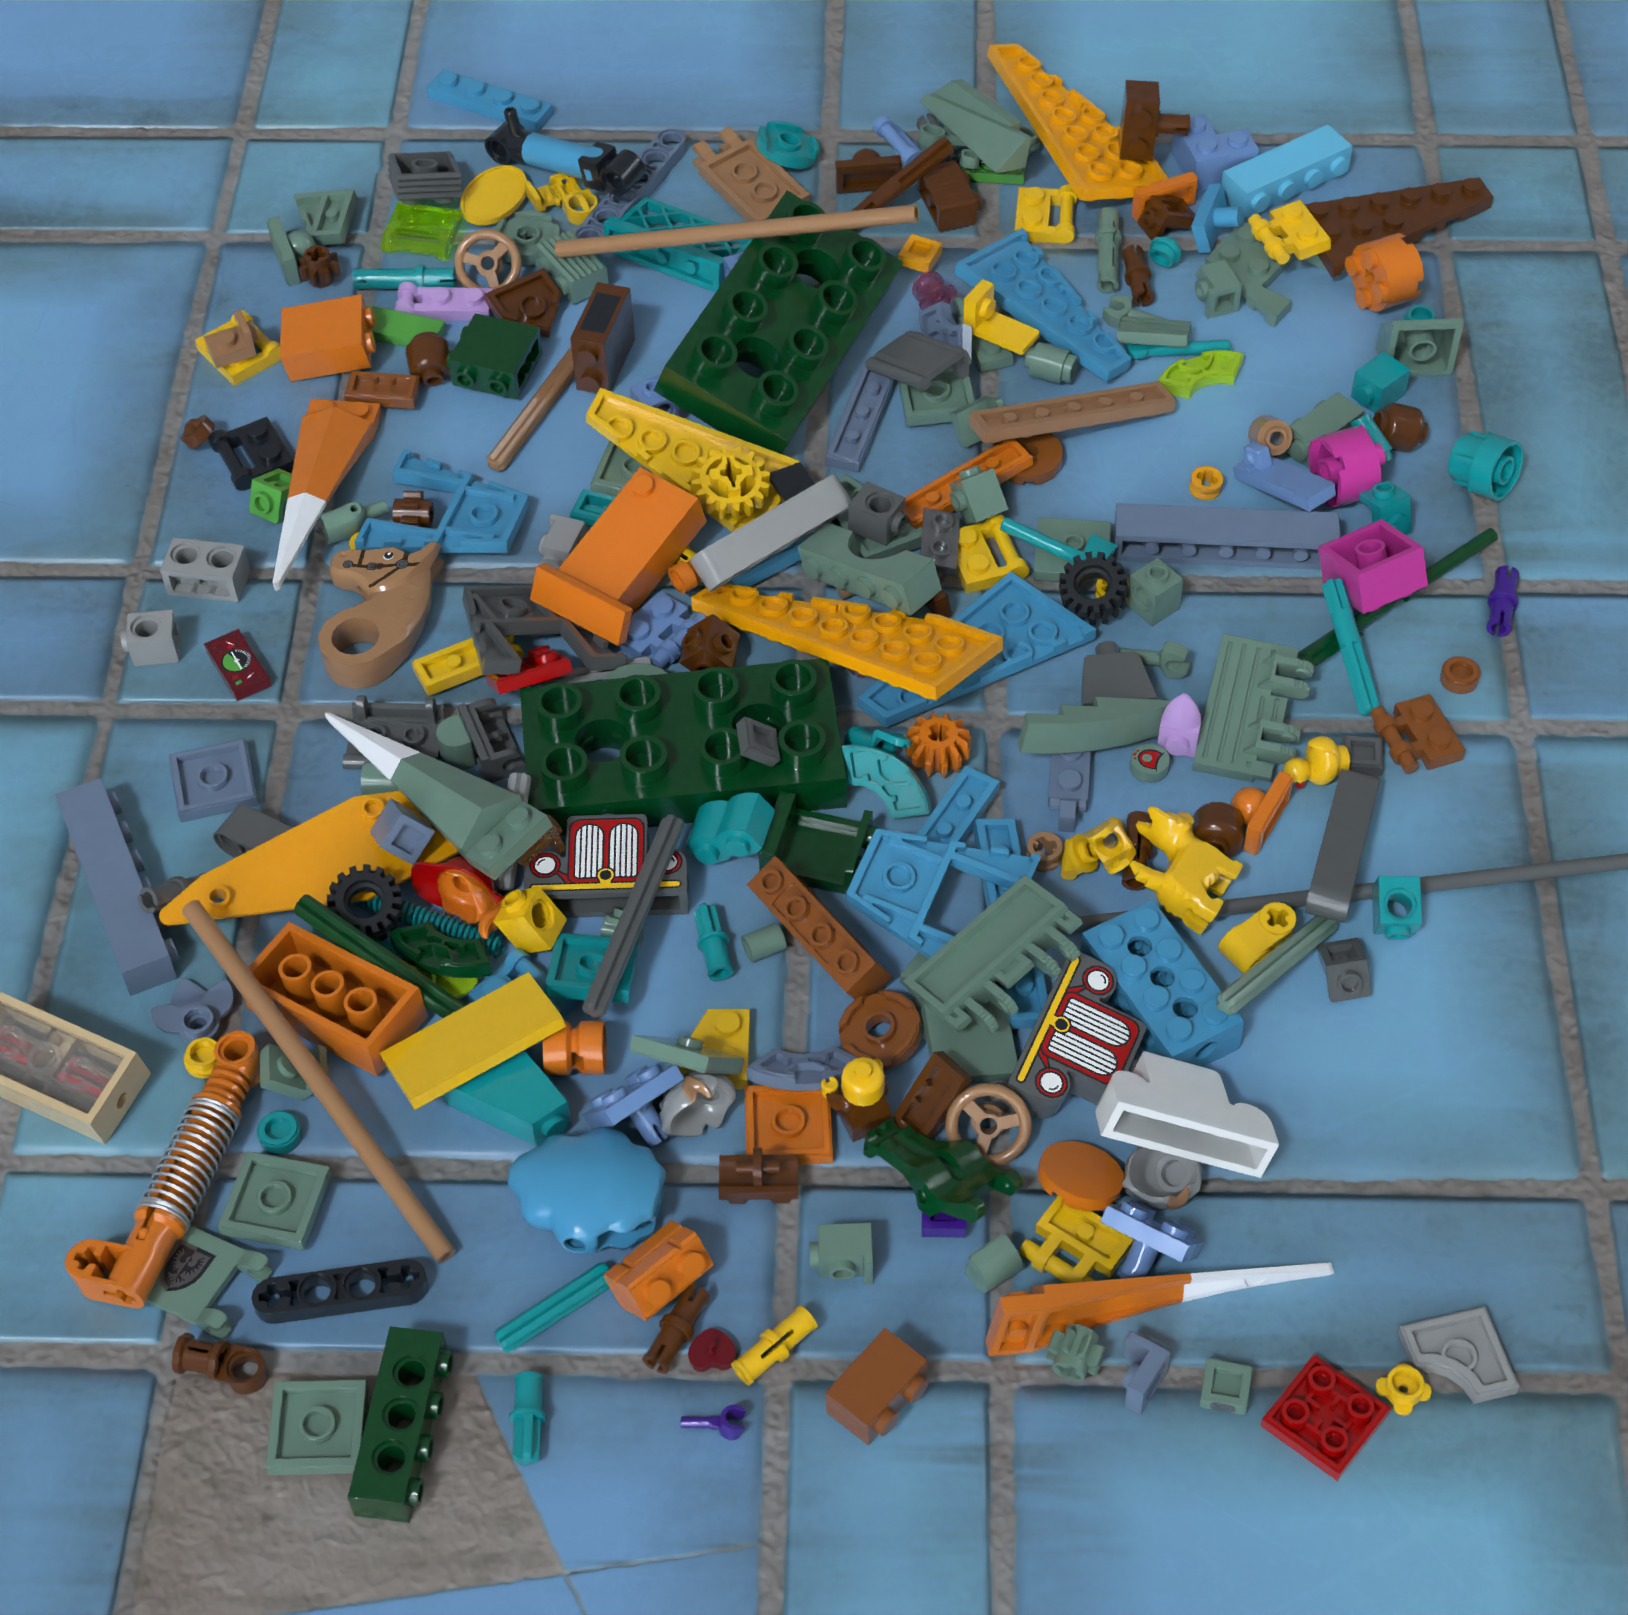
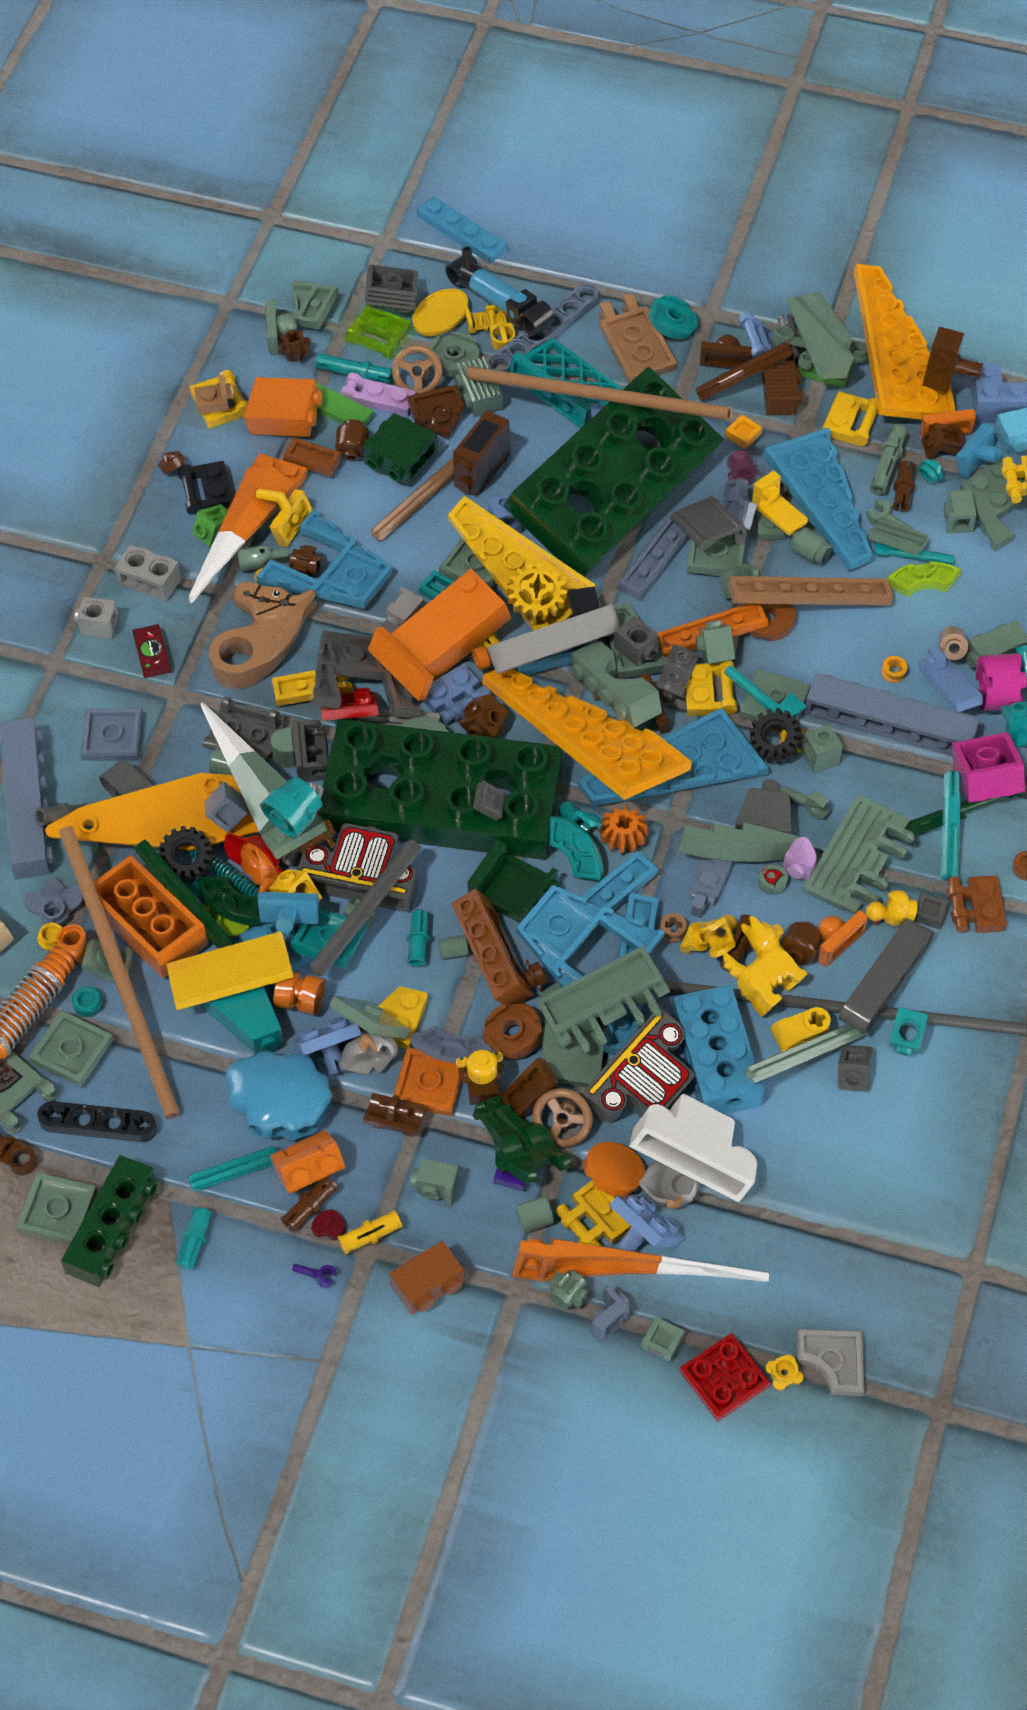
camera: 15 degrees right, 5 degrees up
teal brick [685,793,775,864] -> none
none -> yellow plate [256,489,313,547]
none -> dark azure tile [257,892,320,933]
none -> teal piece [260,777,323,839]
none -> reddish brown plate [524,960,549,993]

